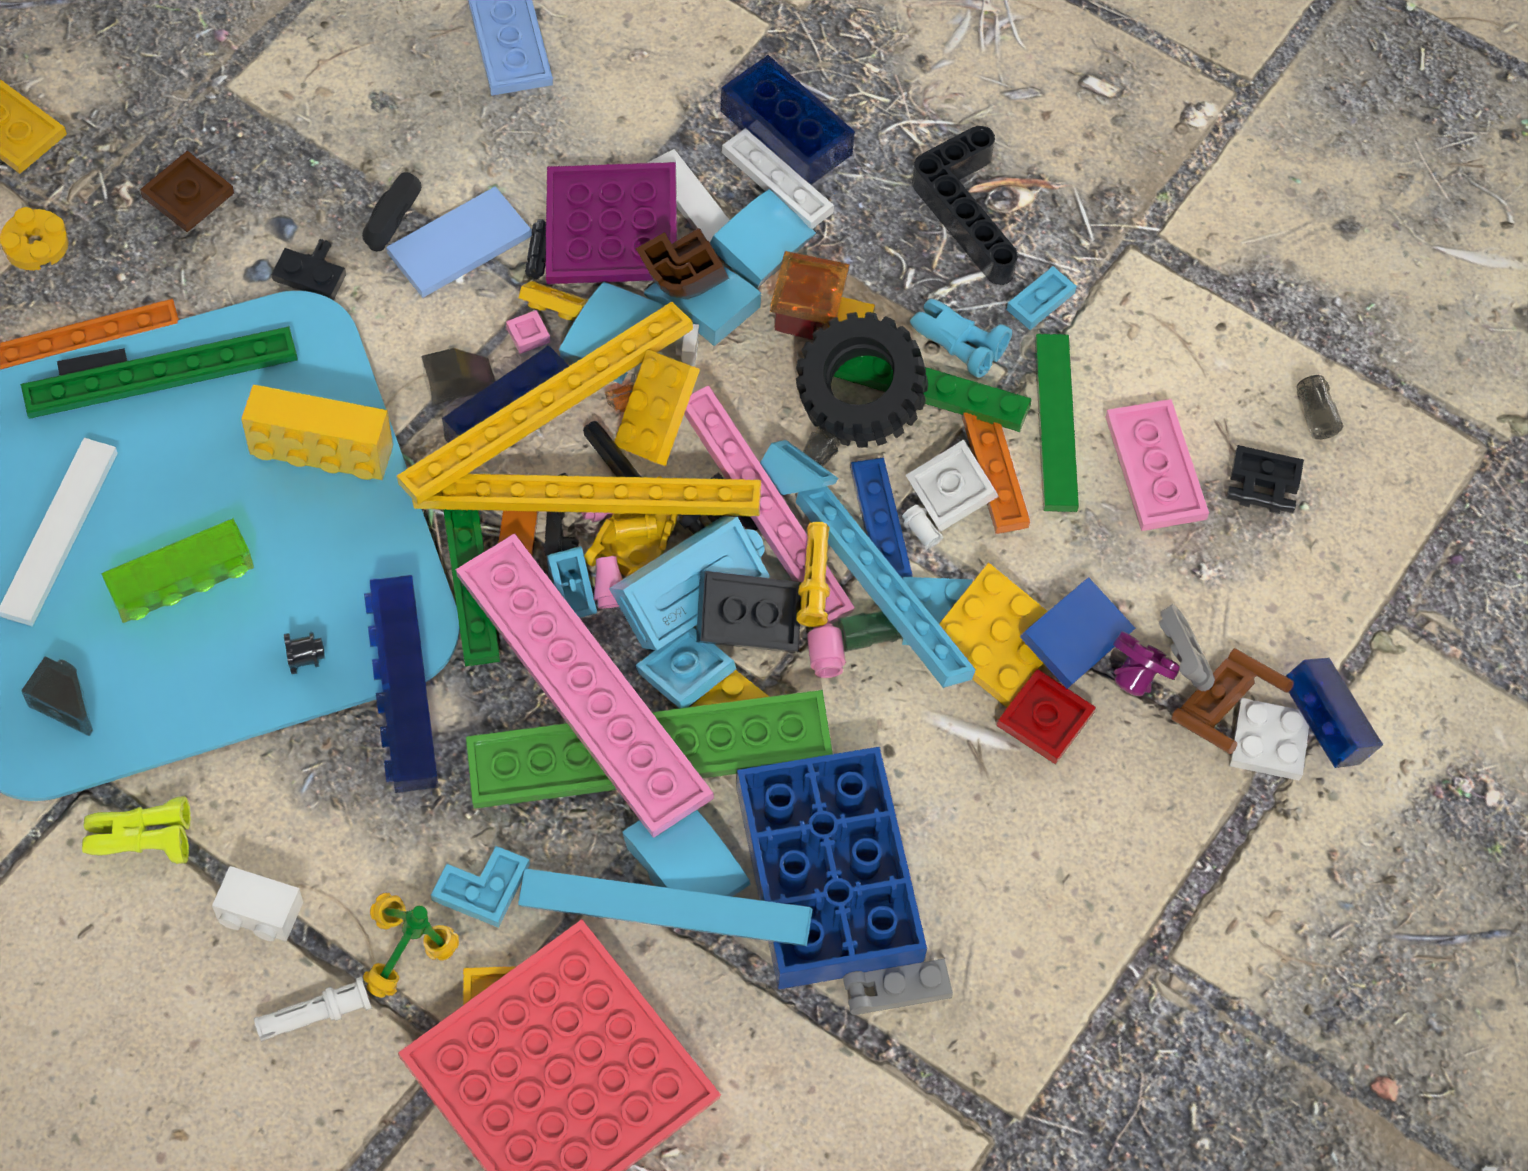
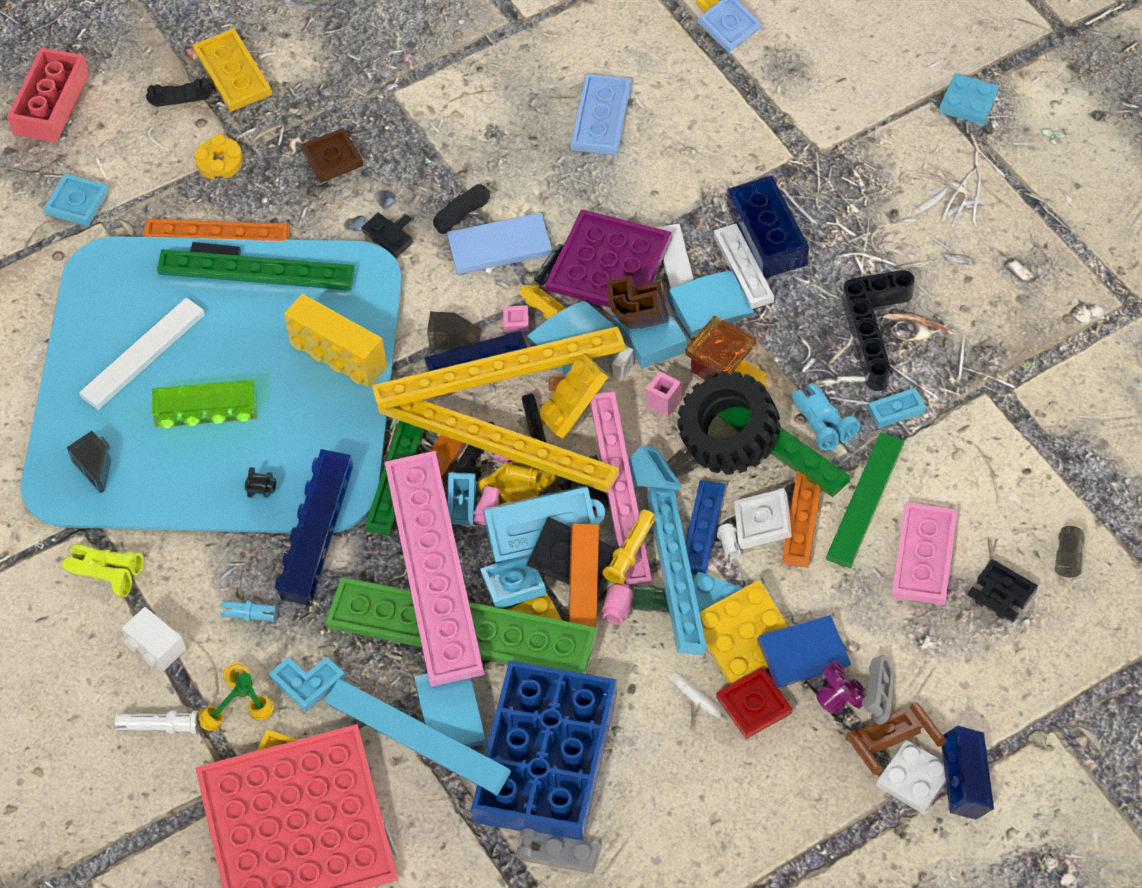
camera: 30 degrees right, 5 degrees down
none -> medium azure pin [221,600,277,622]
none -> orange tile [568,523,599,627]
none -> bright pink brick [646,371,681,417]

